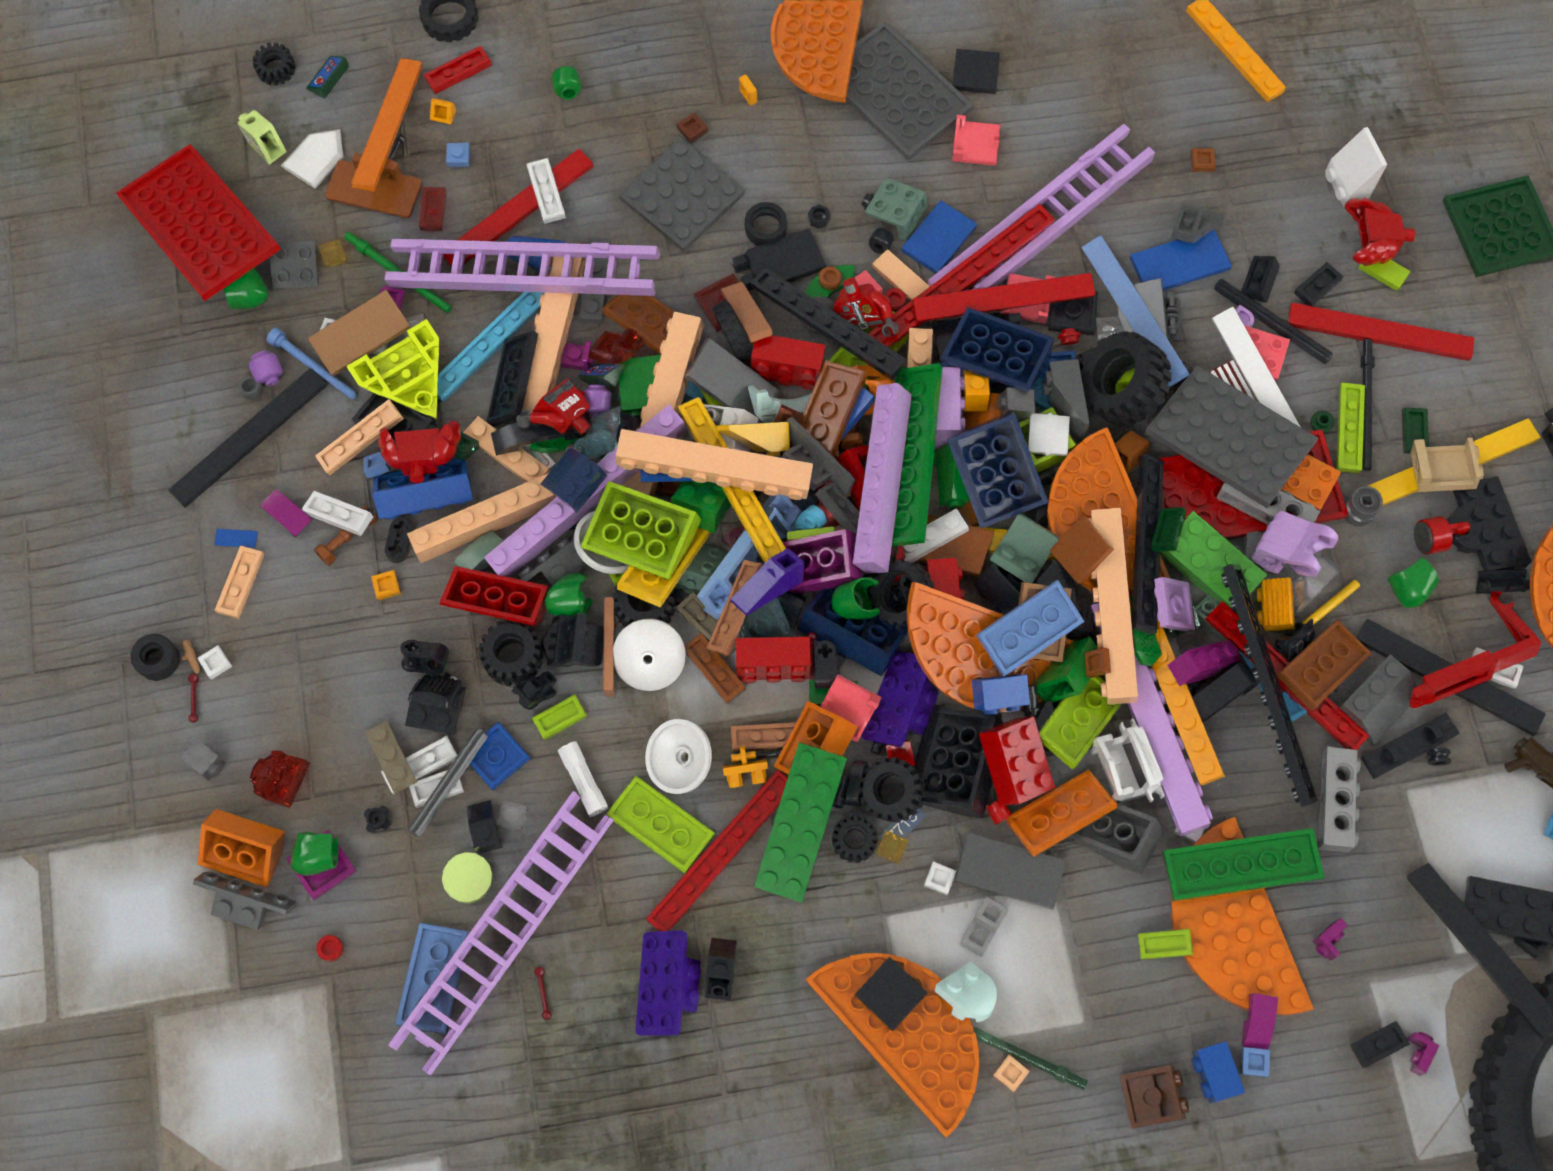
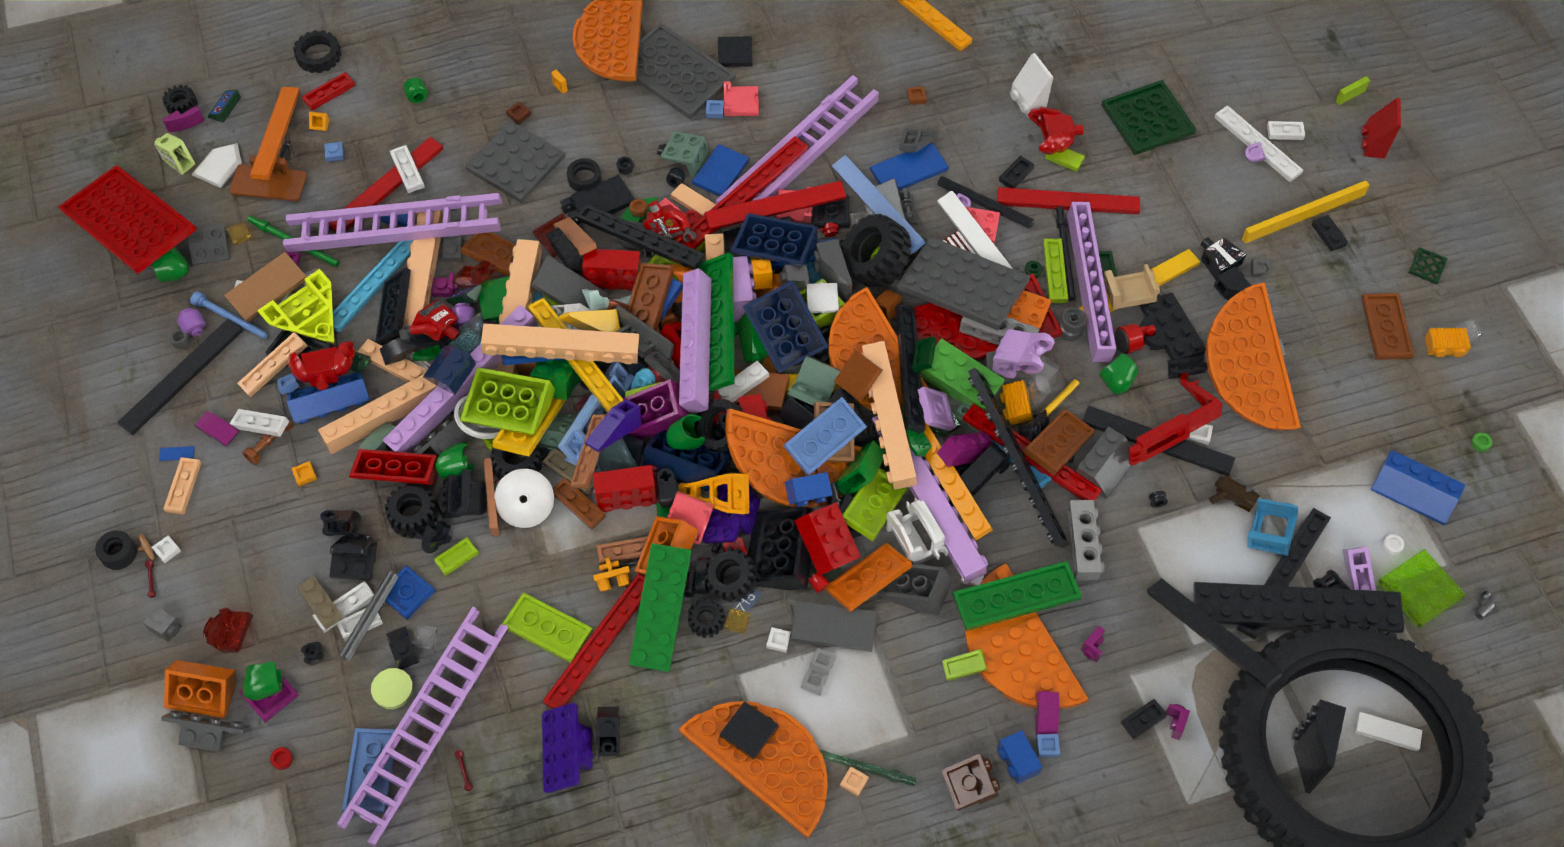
camera: 10 degrees left, 10 degrees down
black beam [385,518,413,563] -> none
clear red plate [419,187,447,231] -> none
white axle [558,742,608,817] -> none
white dish [645,719,712,794] -> none
light aqua slope [935,961,997,1022] -> none
dark orange tile [1085,647,1111,678] -> none
black slope [1241,256,1280,303] -> none
black hinge [1361,713,1460,779] -> none
none -> magenta slope [162,106,204,132]
none -> light orange plate [678,473,749,514]
none -> medium blue plate [706,100,724,118]
none -> lavender brick [1067,202,1116,362]

